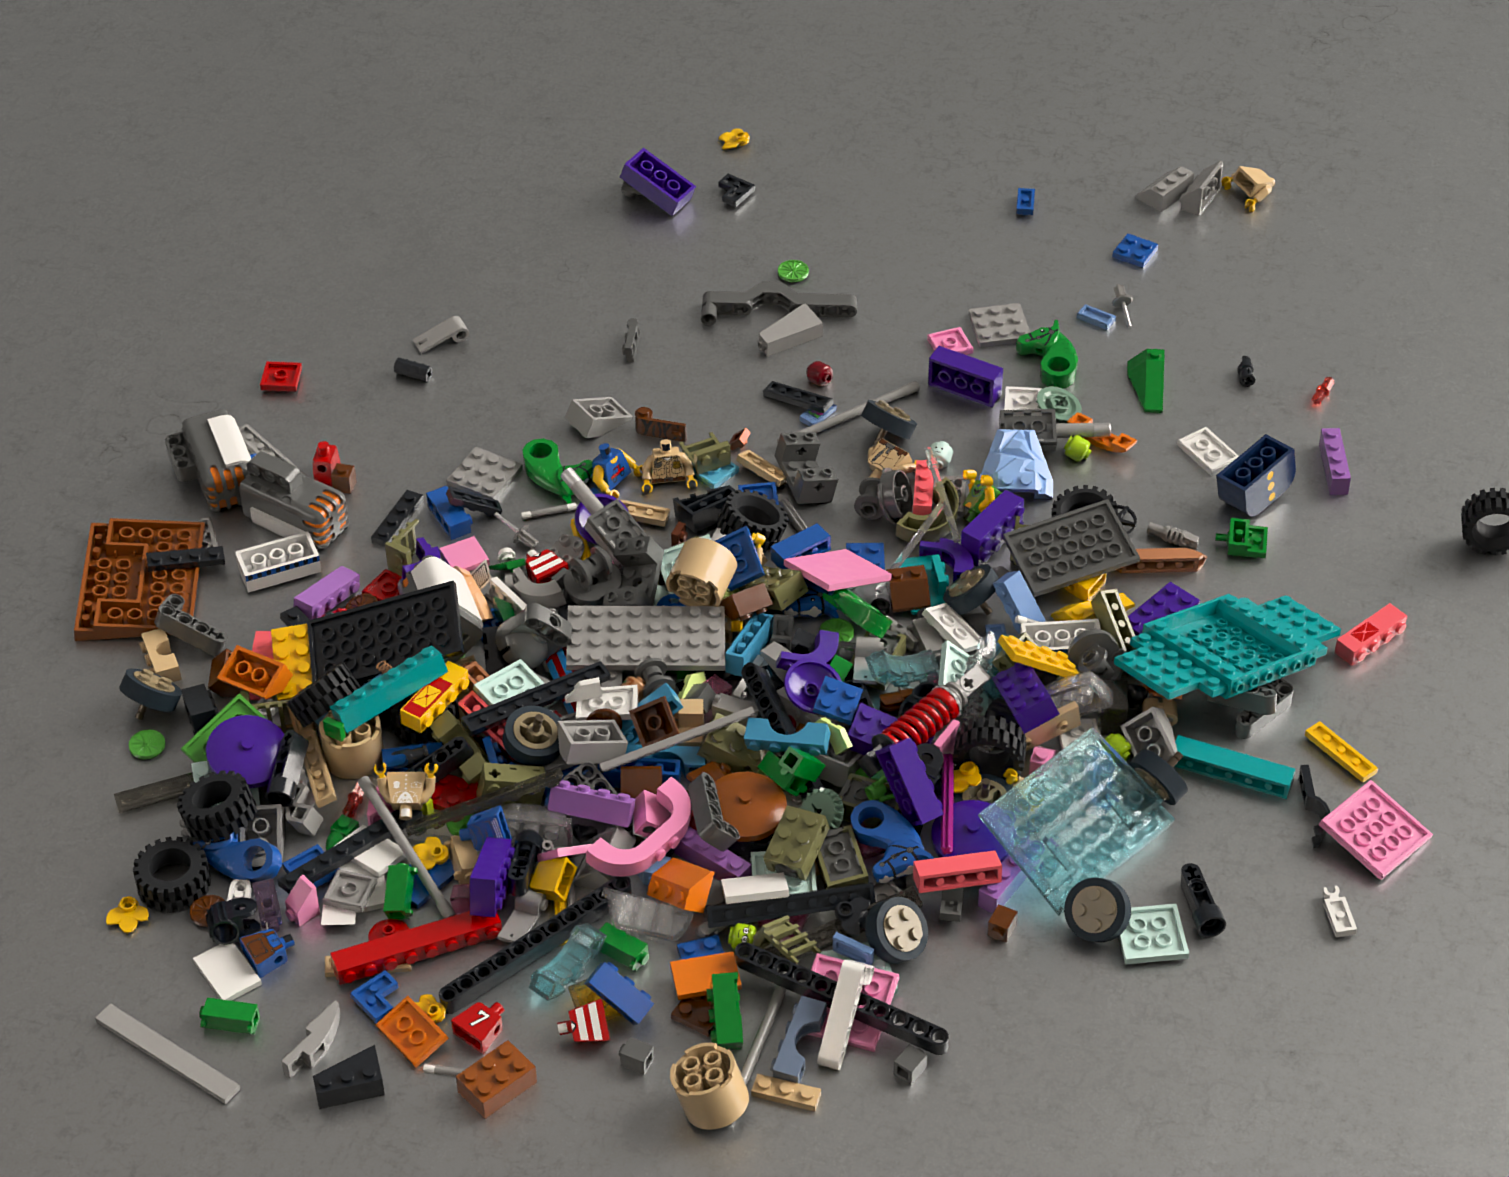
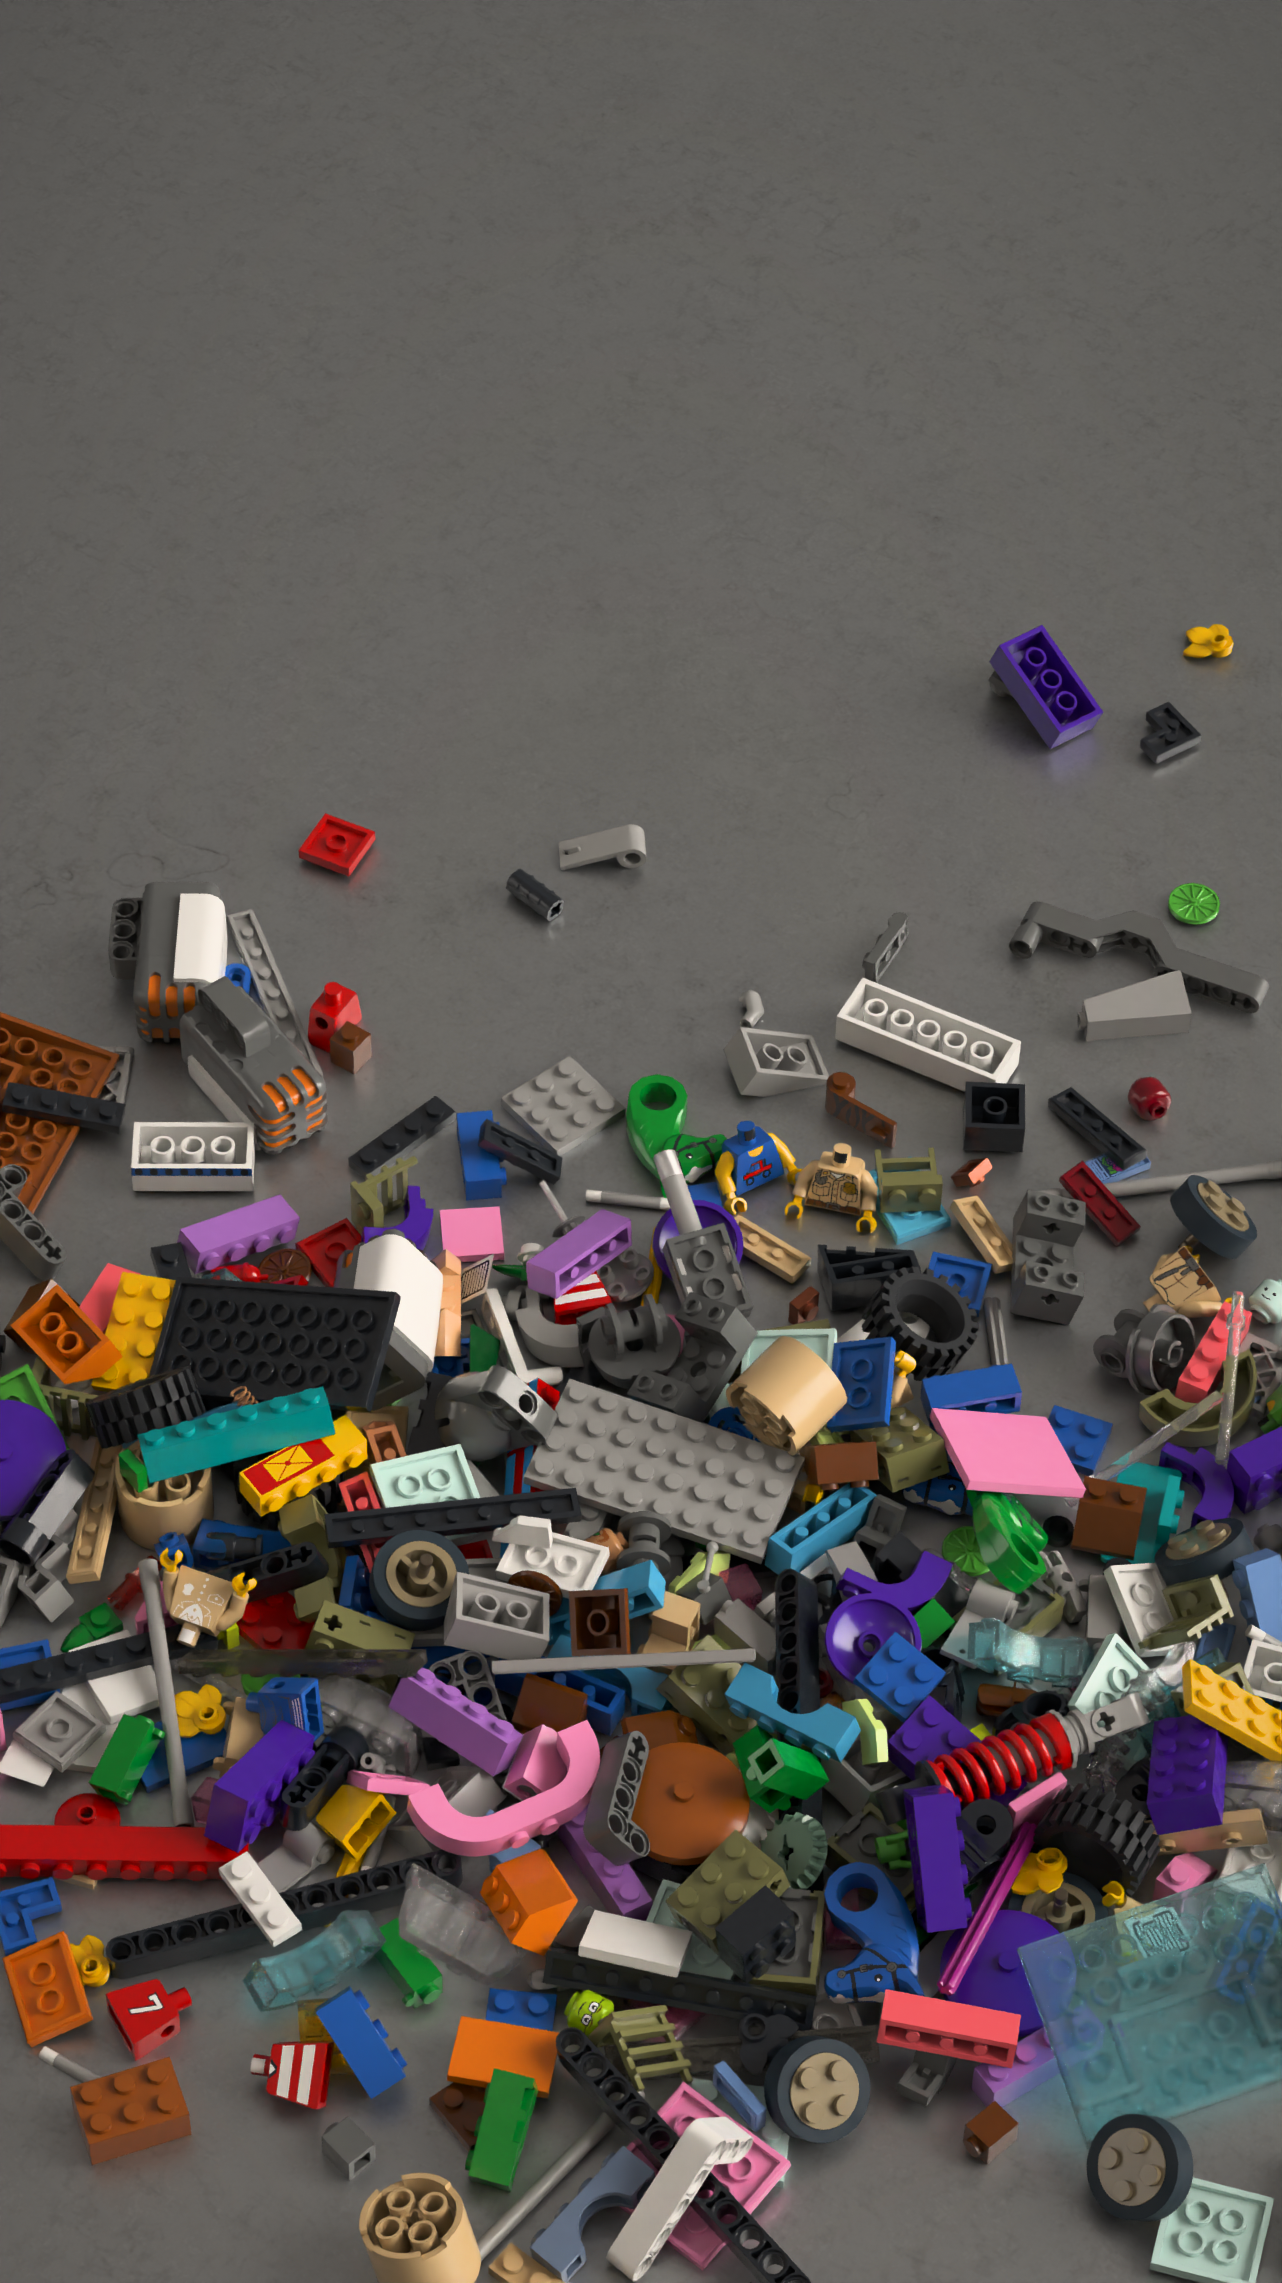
camera: 20 degrees right, 5 degrees up
none -> blue plate [154,1532,194,1570]
none -> white plate [219,1851,302,1947]
none -> medium lavender brick [526,1209,632,1299]
none -> light grey hinge [697,1541,719,1594]
none -> black brick [715,1885,796,1983]
none -> light grey arm [739,990,764,1028]
none -> white brick [835,978,1021,1092]
none -> black brick [963,1082,1025,1152]
none -> dark red tile [1059,1160,1141,1247]
none -> olive plate [1138,1574,1234,1650]

